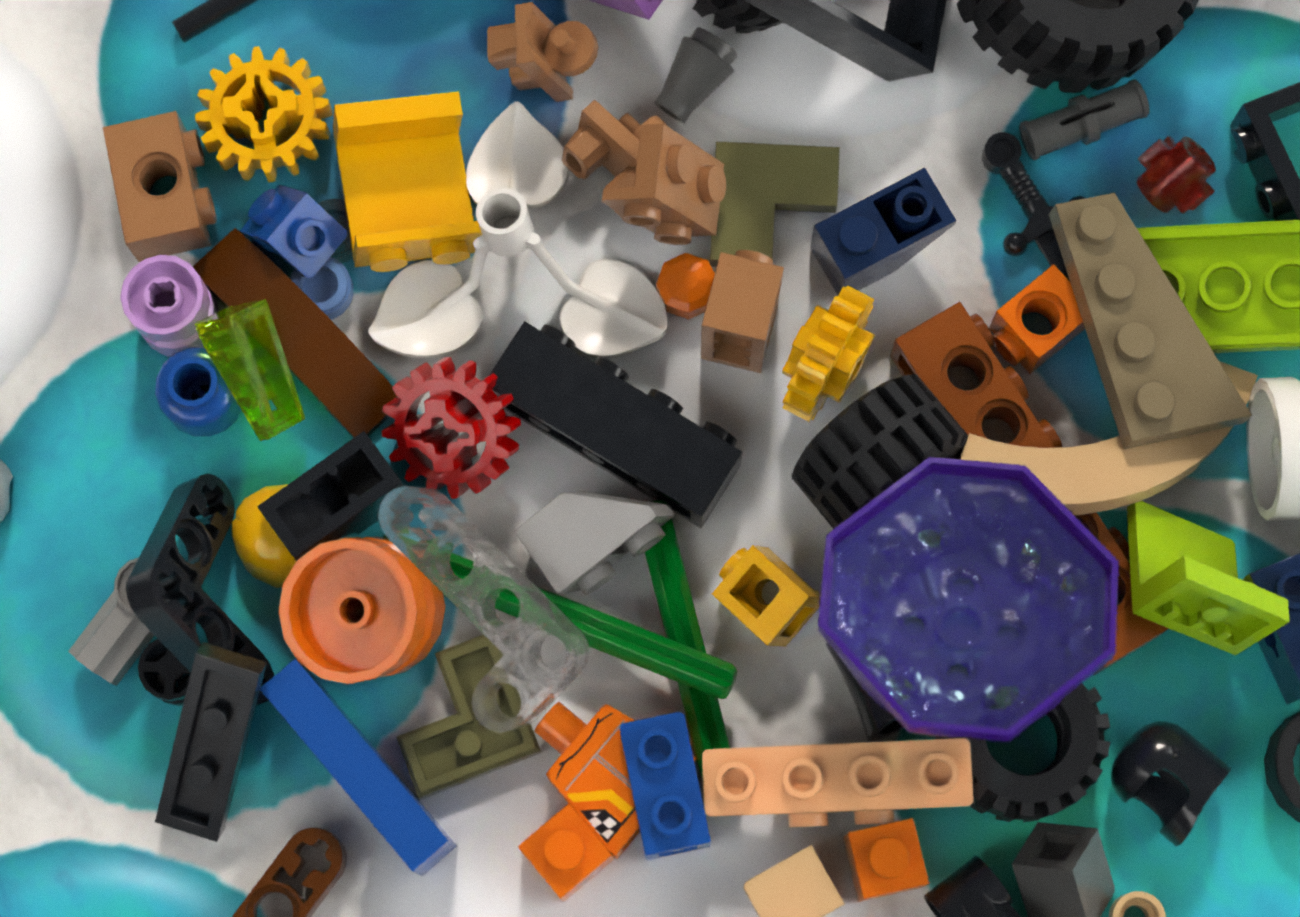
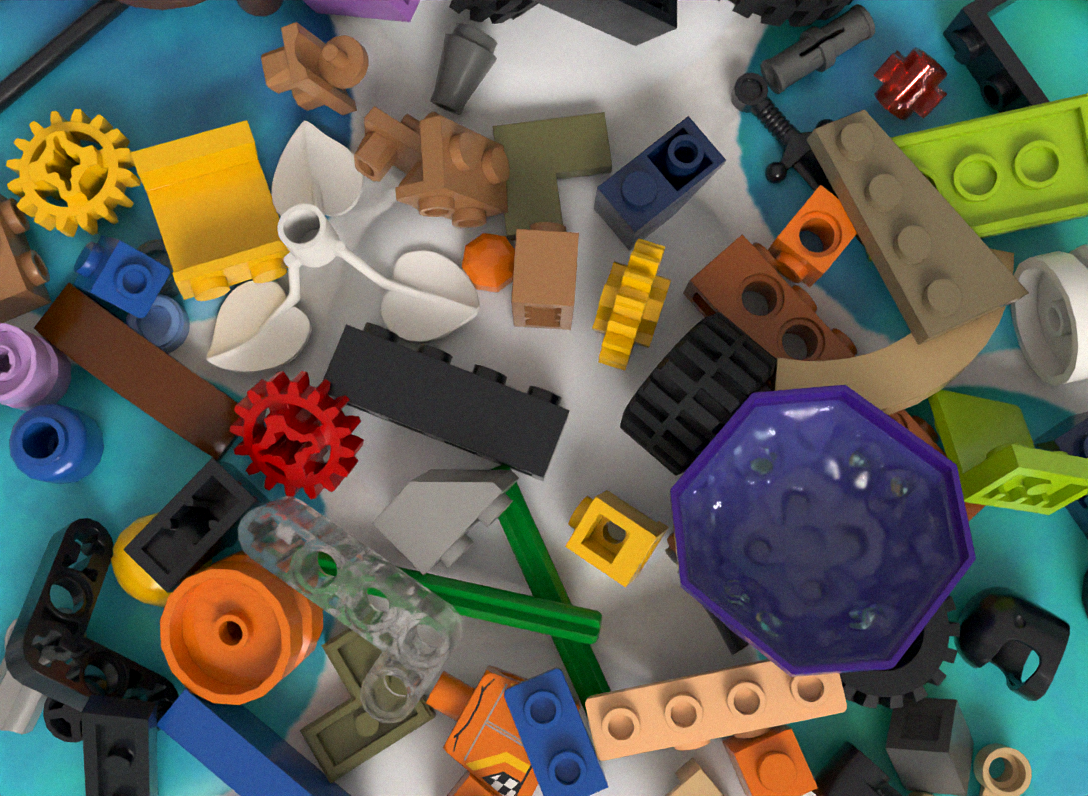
camera: 15 degrees left, 5 degrees up
clear neon green slope [194,299,305,441] -> none

